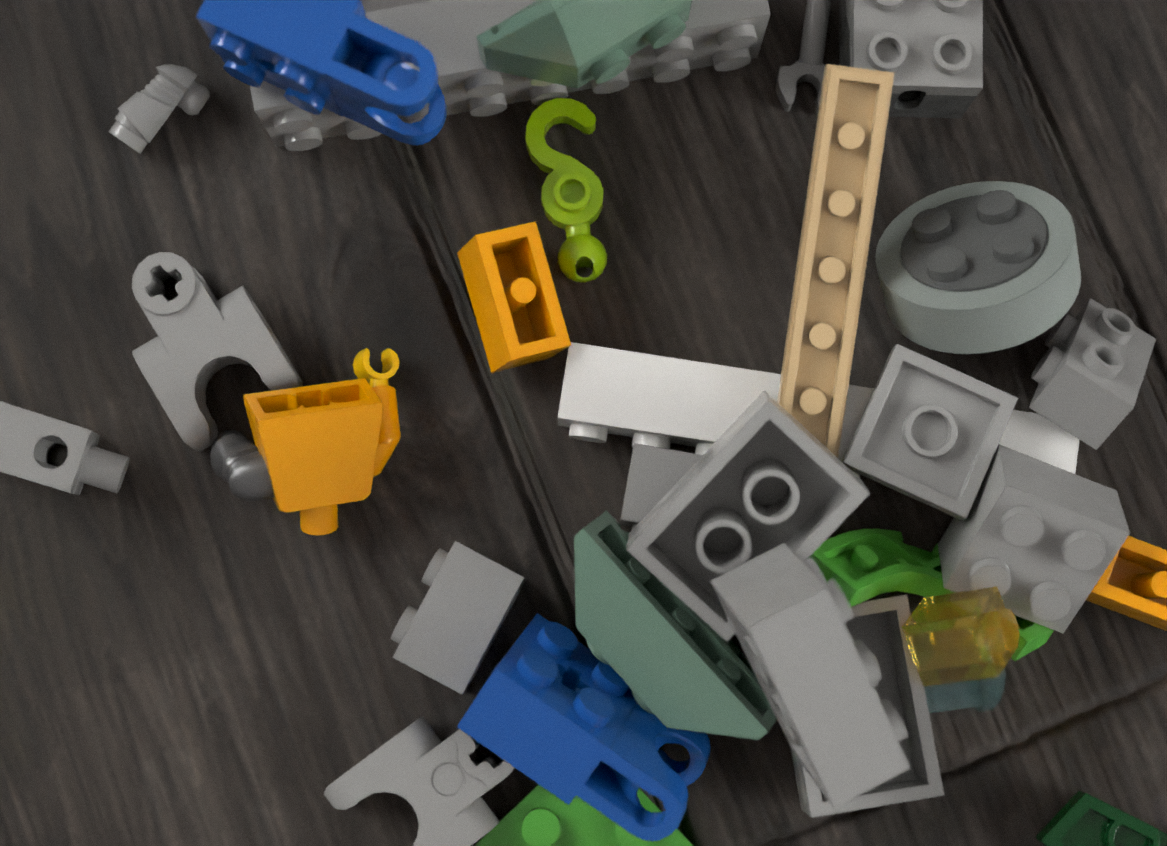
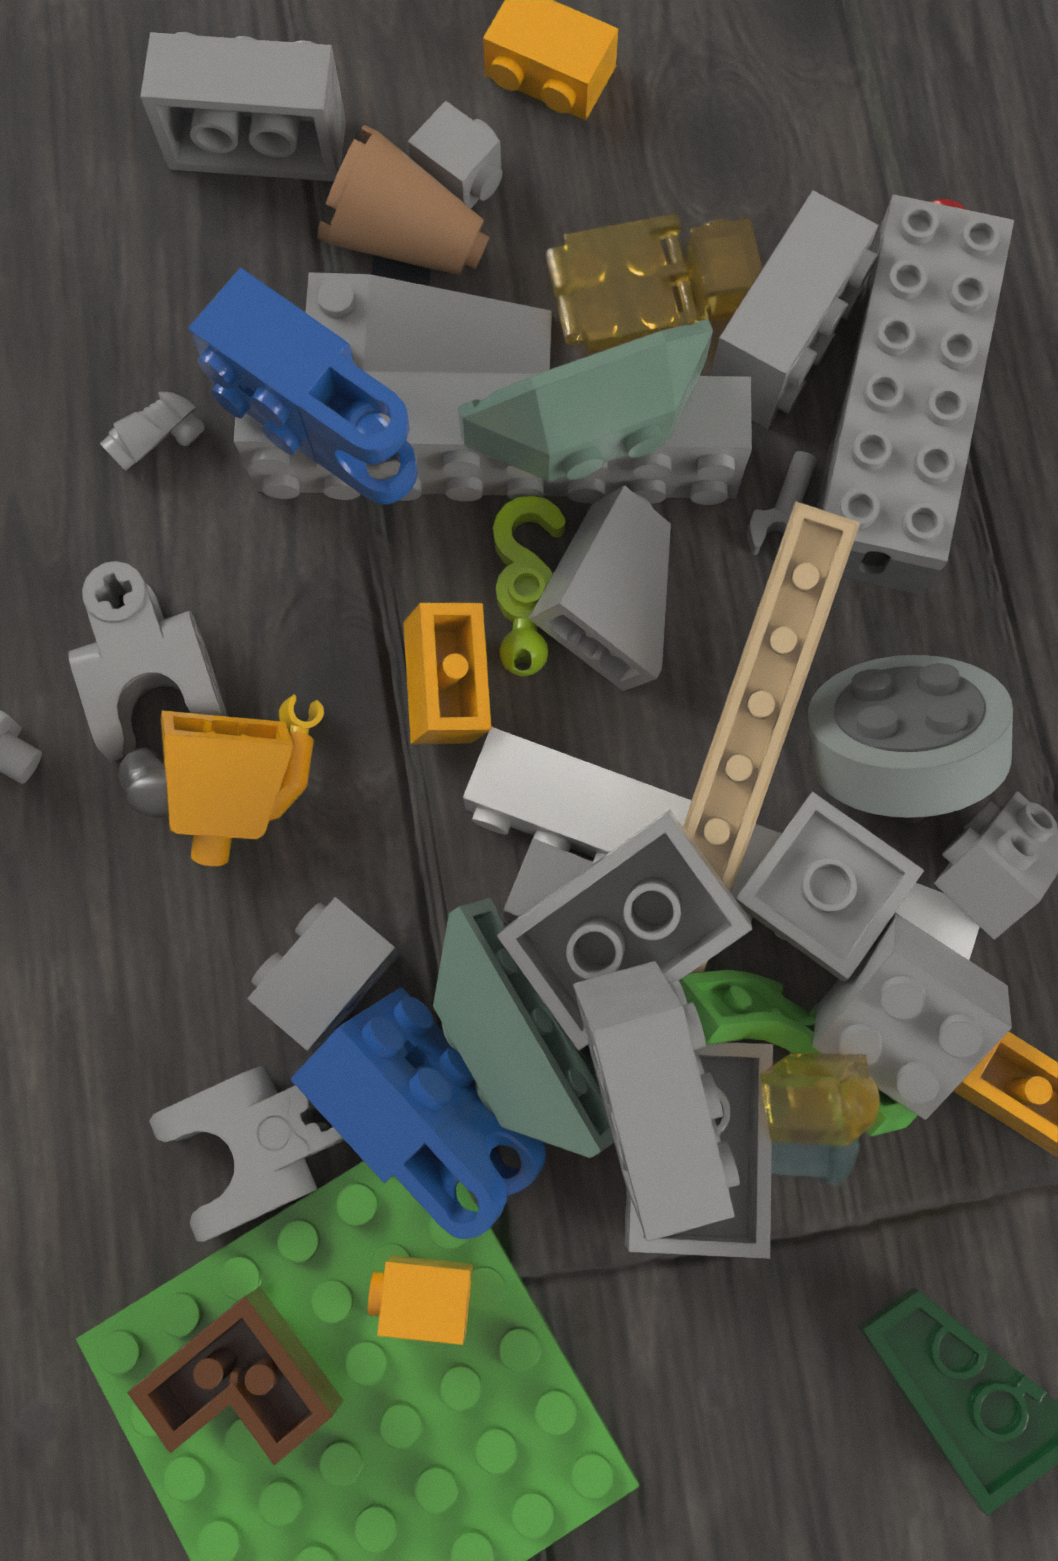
camera: 15 degrees right, 5 degrees down
none -> light grey slope [529,485,671,691]

